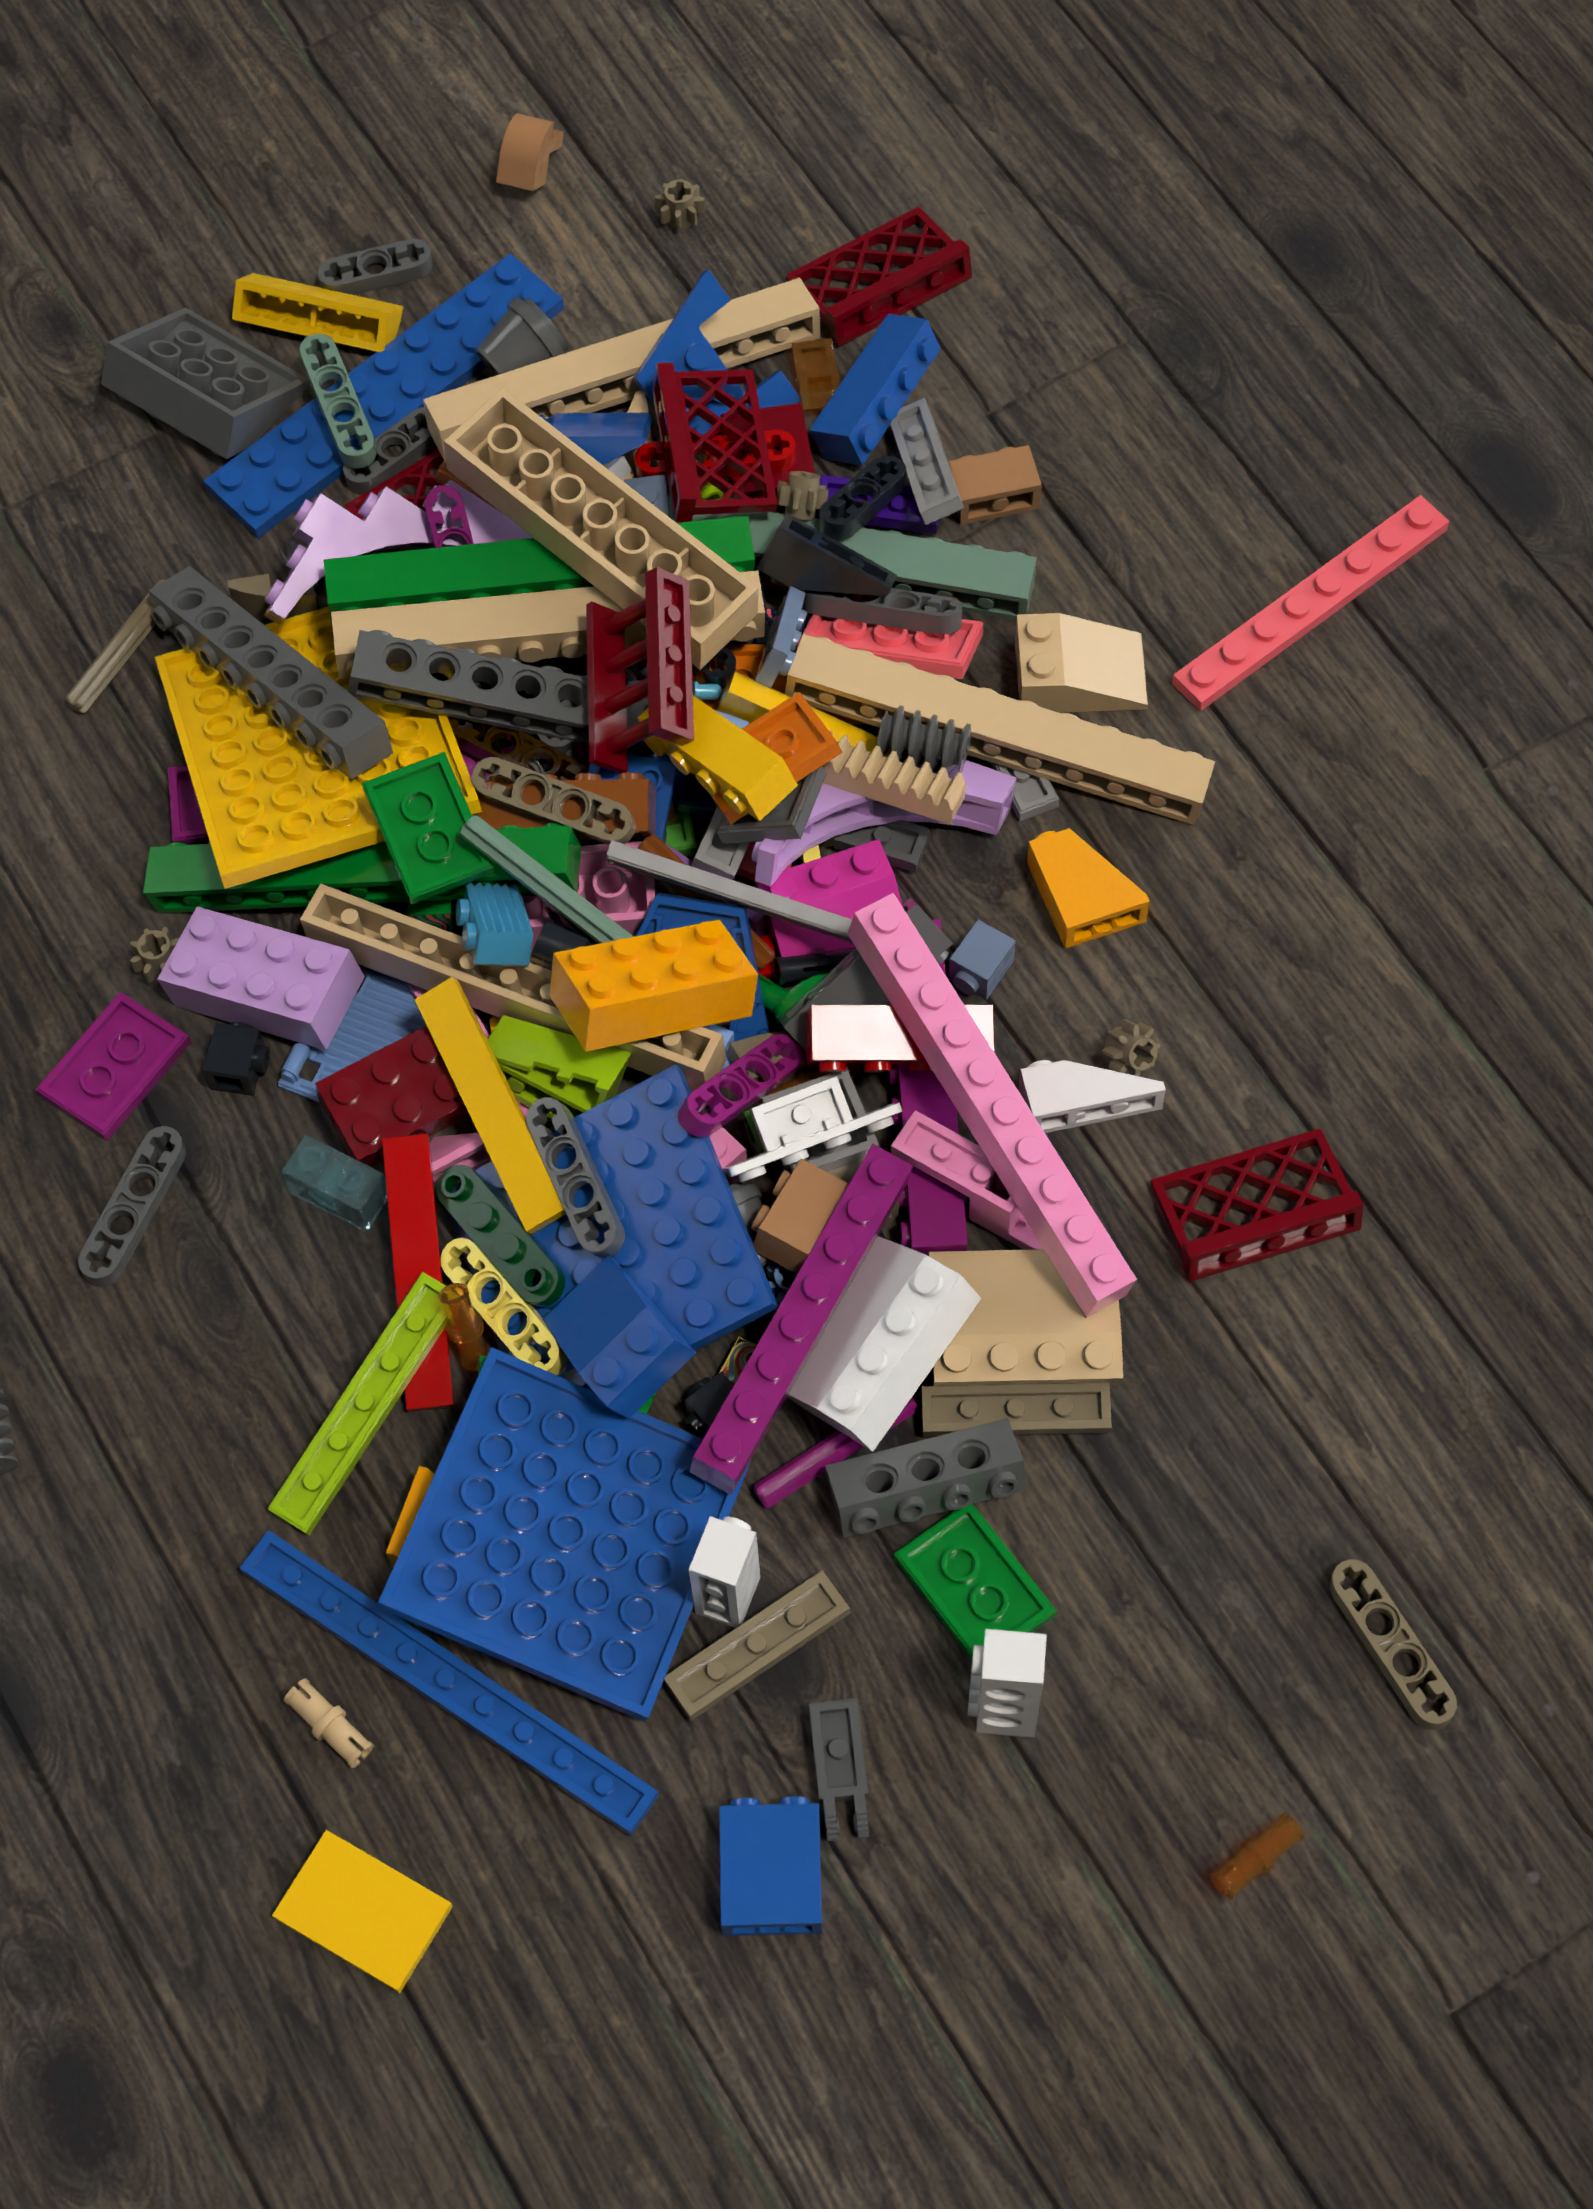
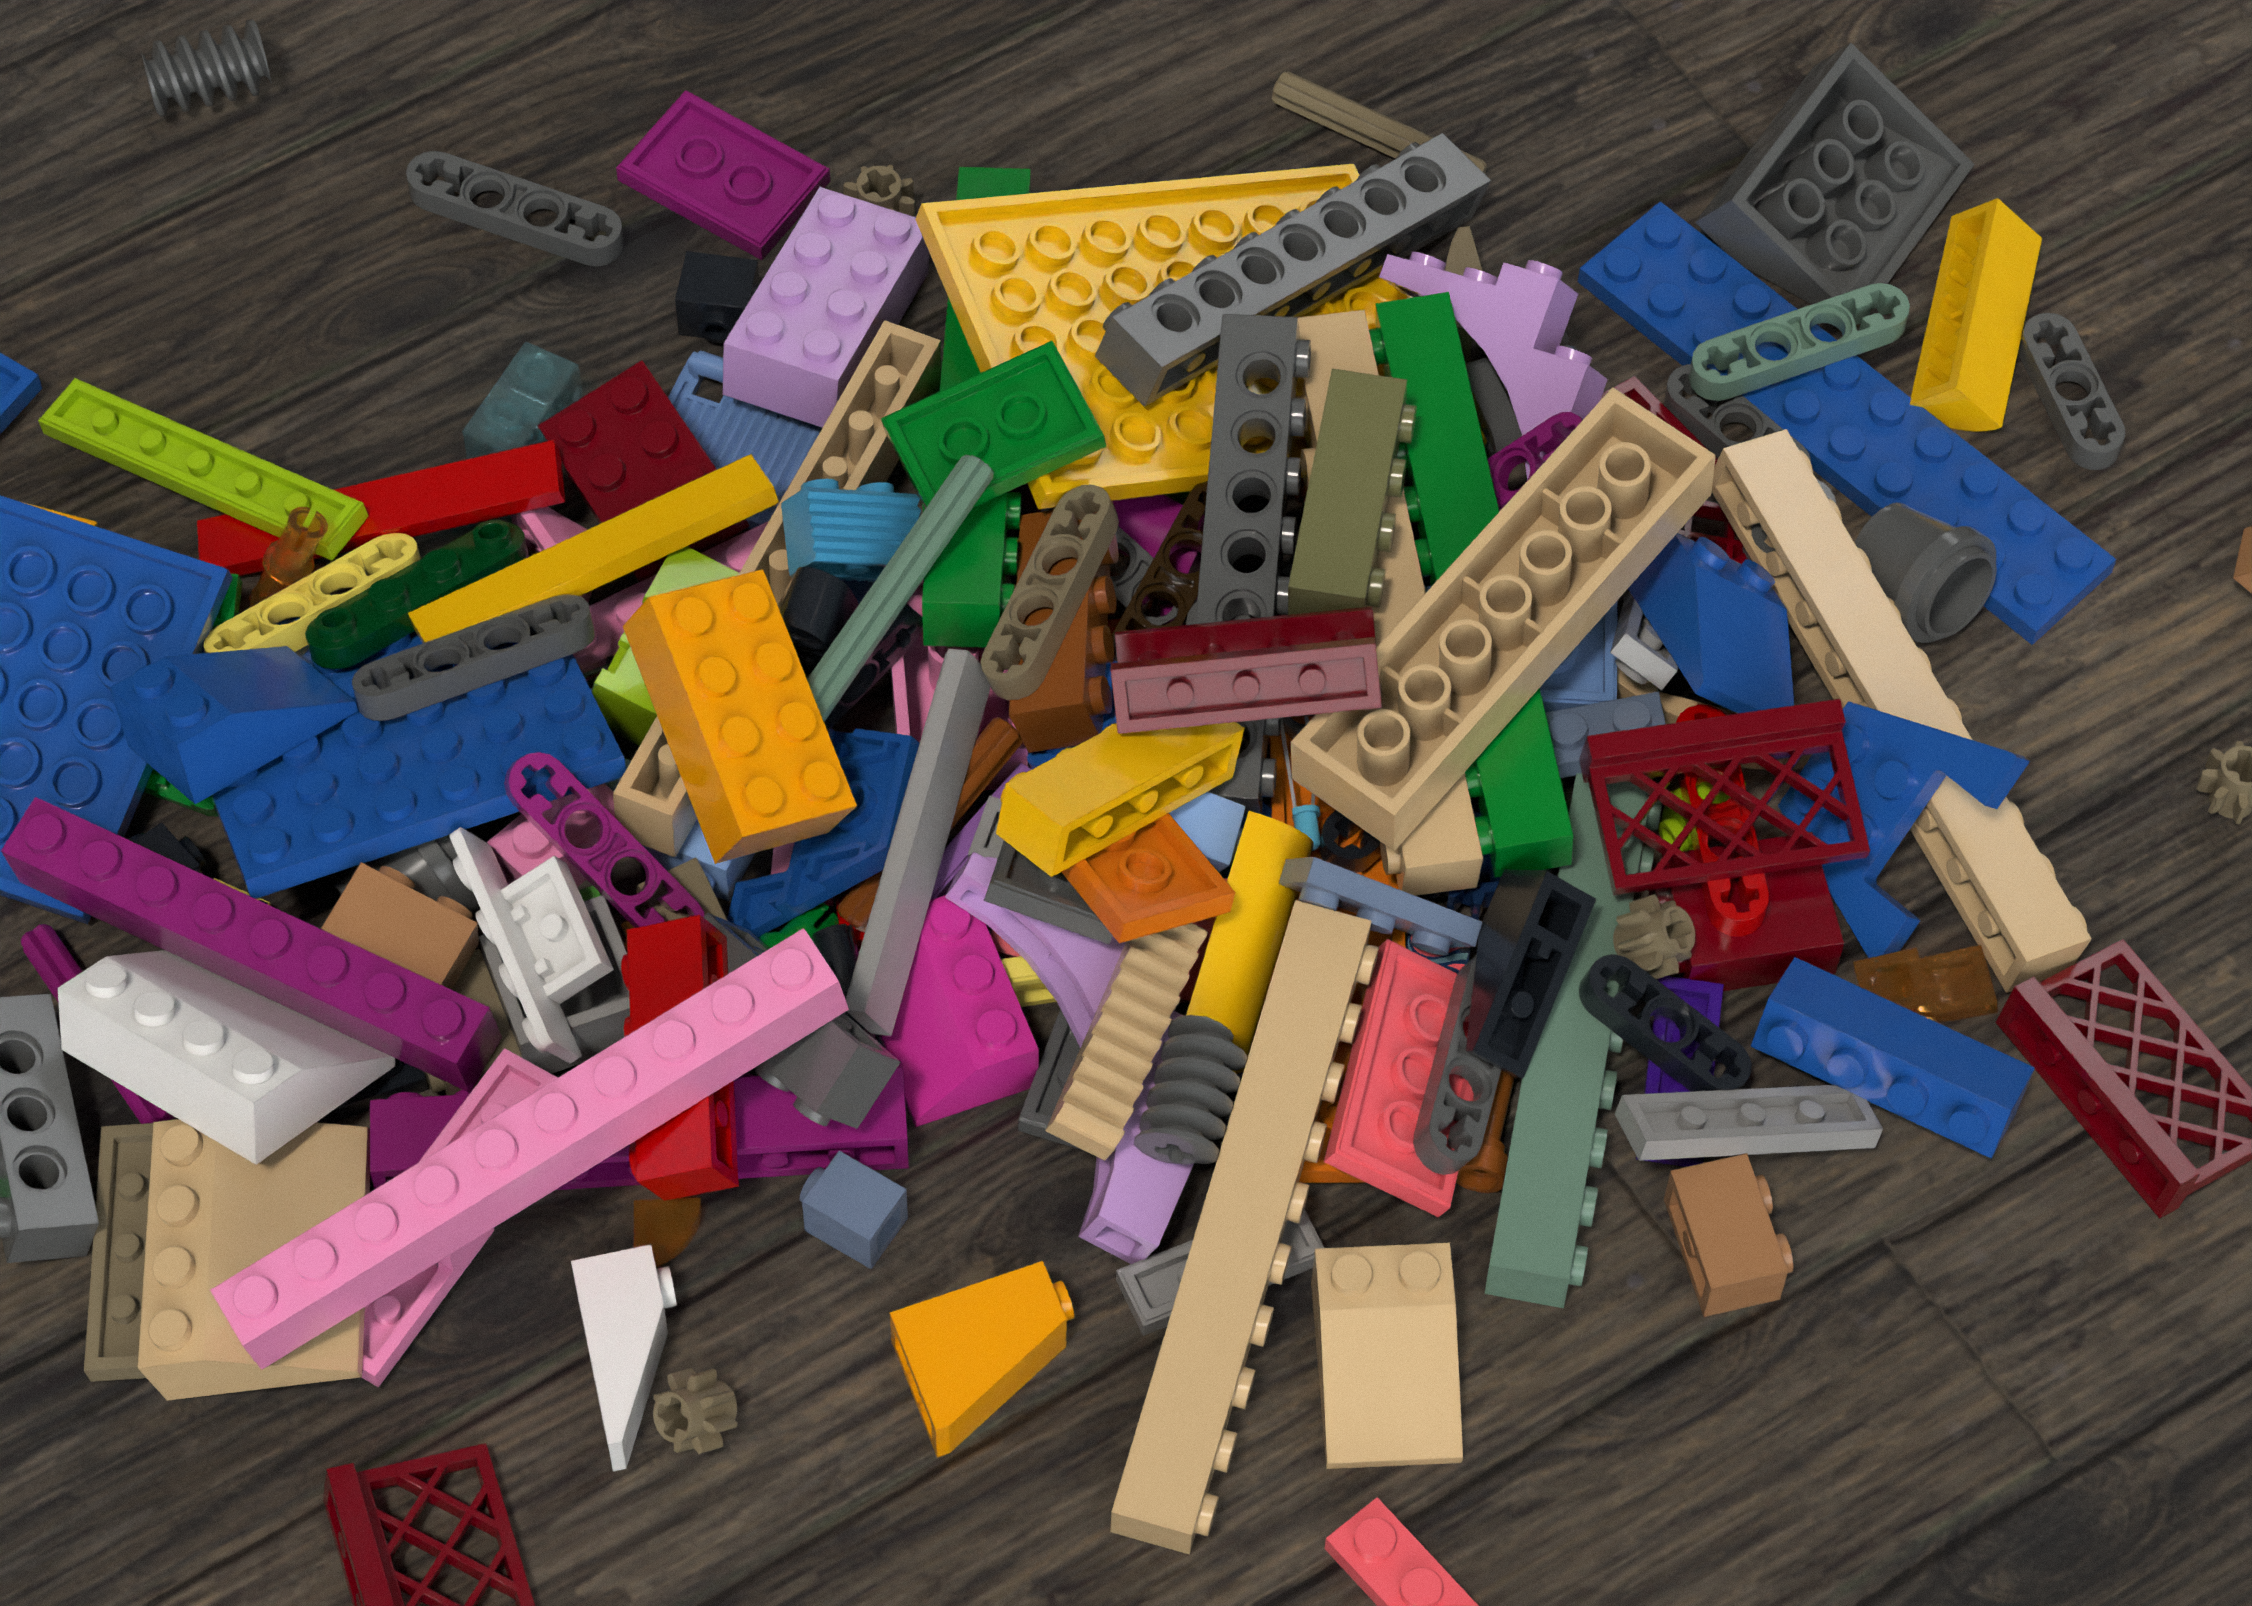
camera: 85 degrees right, 5 degrees down
none -> olive brick [1288,369,1417,615]

